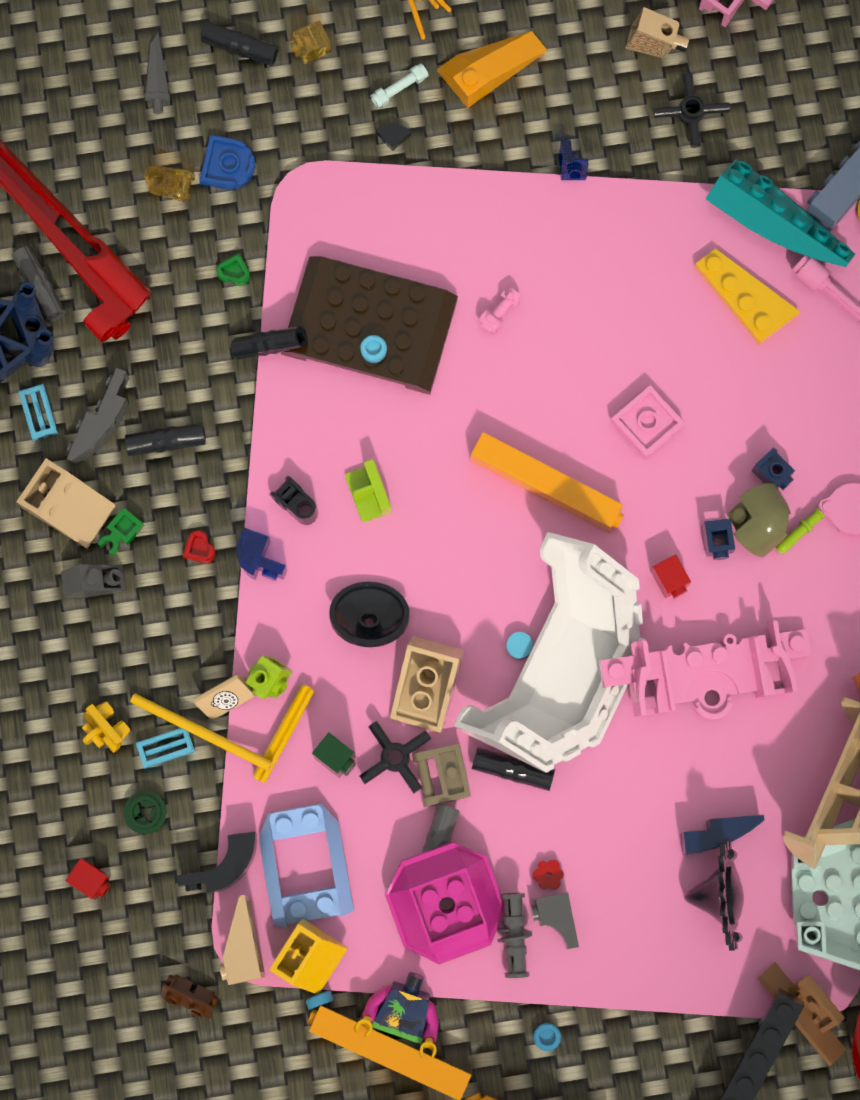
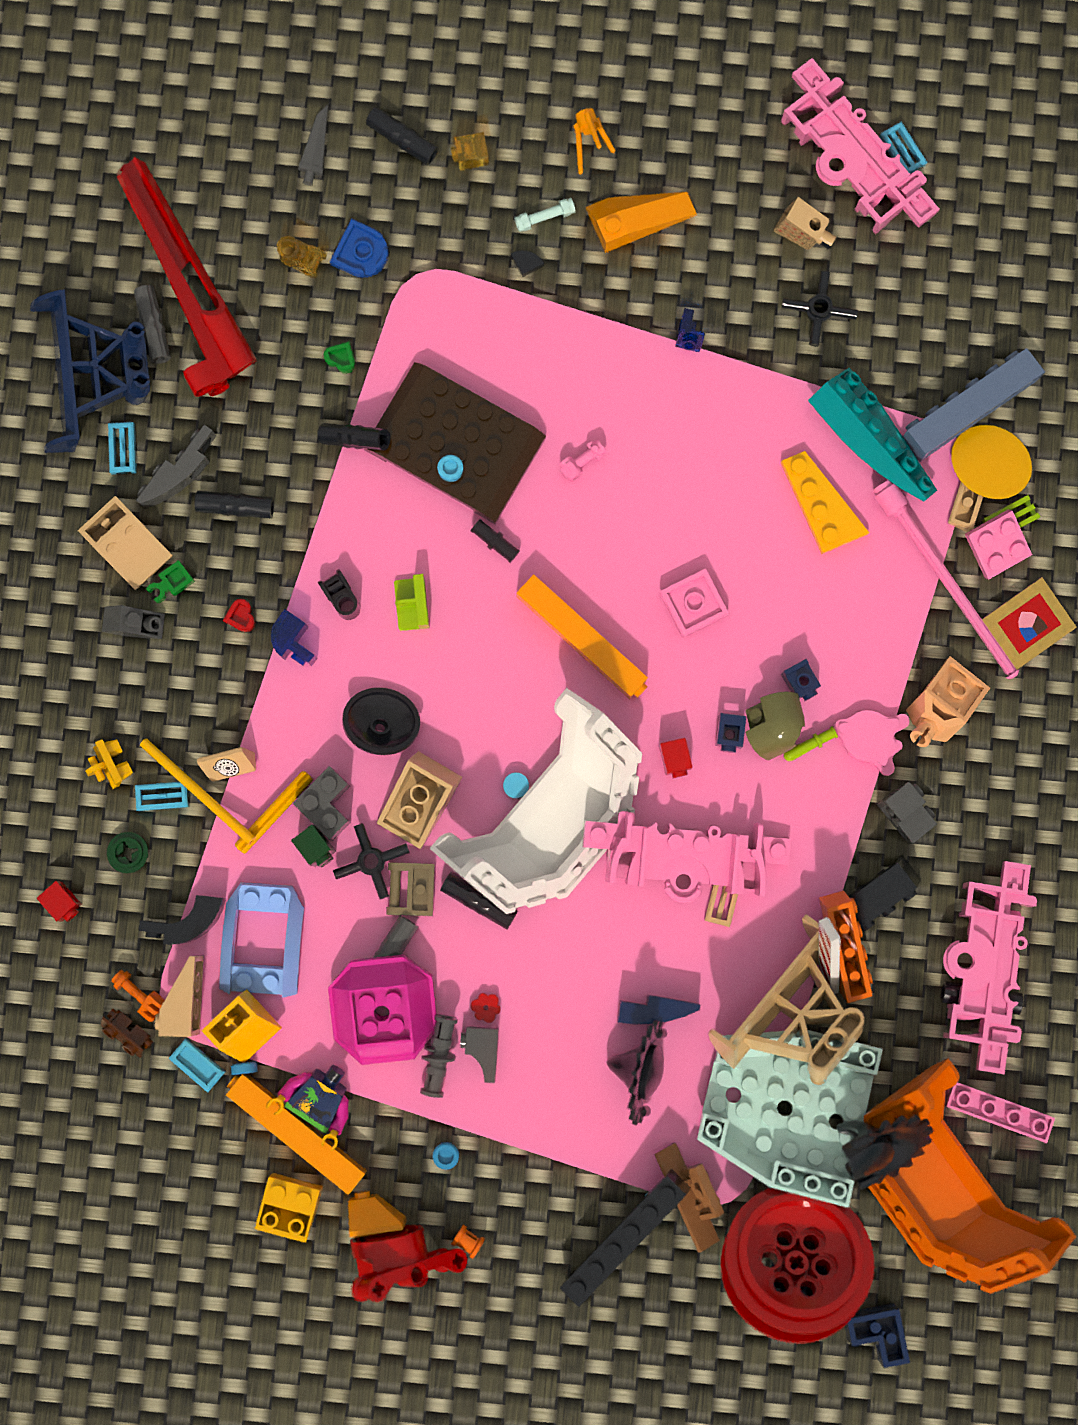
camera: 15 degrees right, 5 degrees up
lime brick [245,655,293,699] -> none
none -> orange hinge [111,970,165,1022]
none -> medium azure tile [168,1038,226,1092]
none -> dark grey brick [292,766,351,841]
none -> black pin [471,519,520,563]
none -> tan tile [704,885,738,927]

